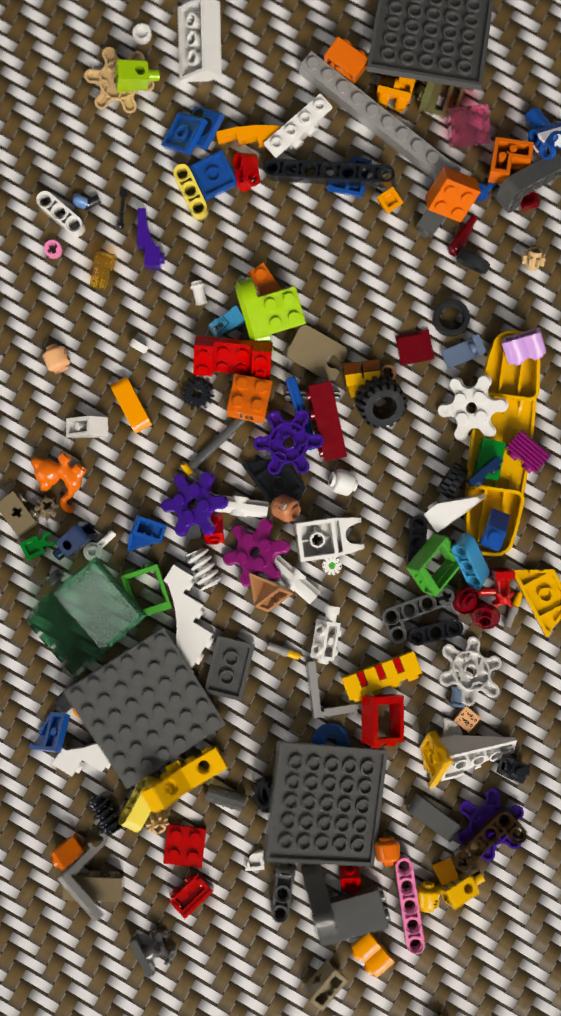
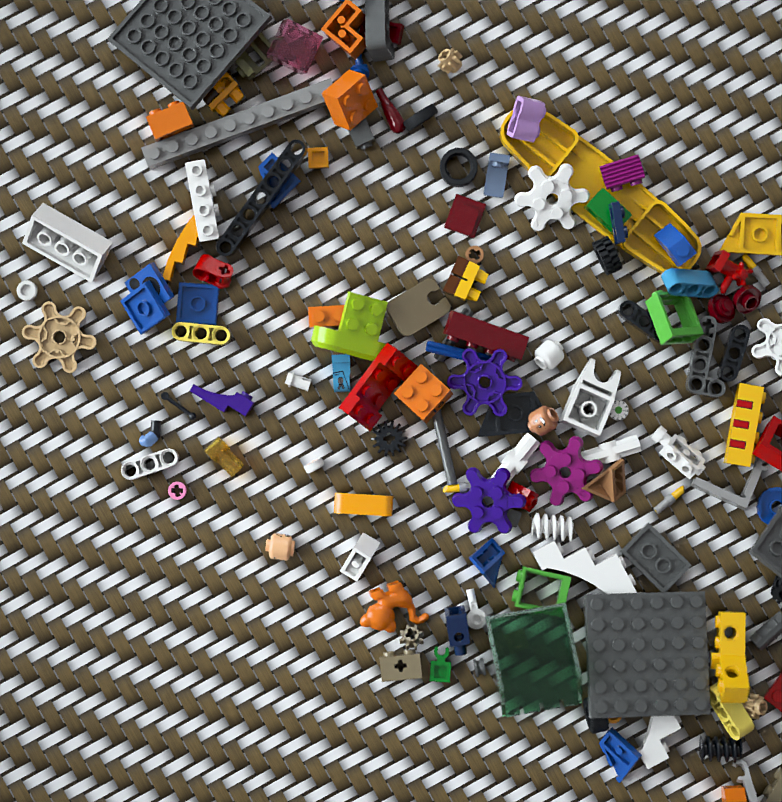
camera: 55 degrees left, 0 degrees up
lime torso [115,60,160,92] -> none
black tyre [355,375,407,429] -> none
white slope [424,494,486,533] -> none

